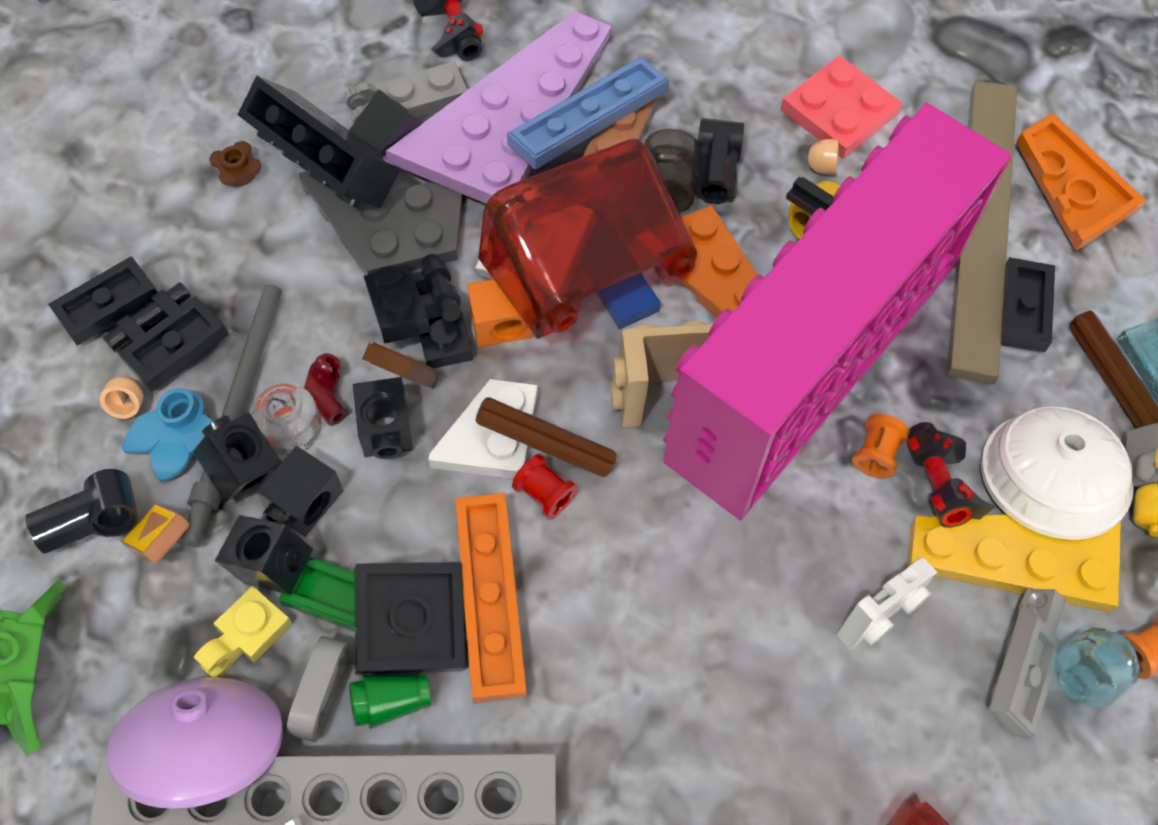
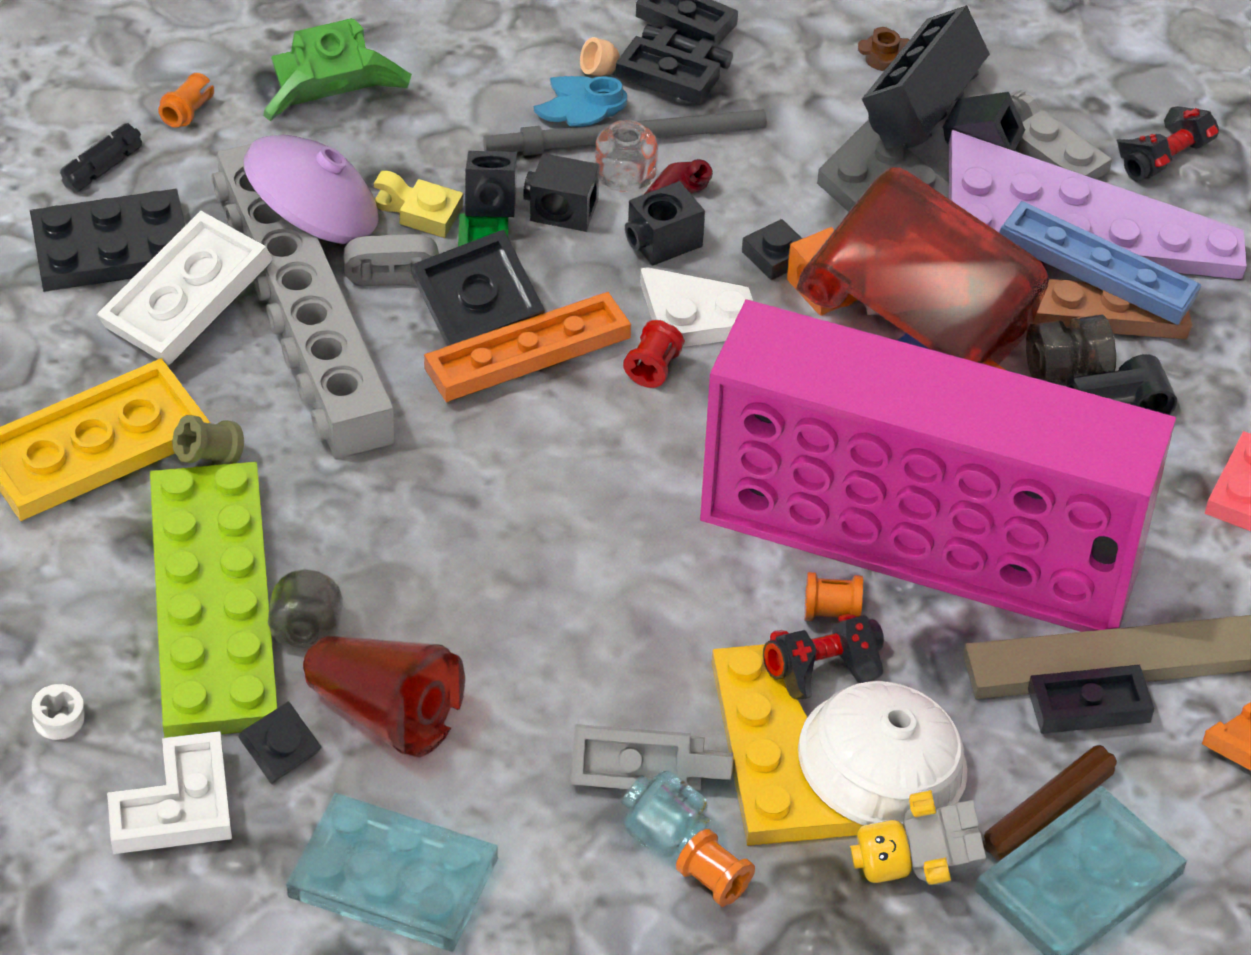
camera: 70 degrees right, 15 degrees down
black piece [25,469,139,554] -> none
nougat tile [121,503,190,564] -> none
black brick [193,412,282,502] -> none
green cone [349,675,431,729] -> none
reddish brown tile [362,342,440,389] -> none
black plate [363,254,461,344] -> none
reddish brown axle [475,397,617,477] -> none
light nougat hinge [808,139,839,175] -> none
white wing [836,557,938,651] -> none

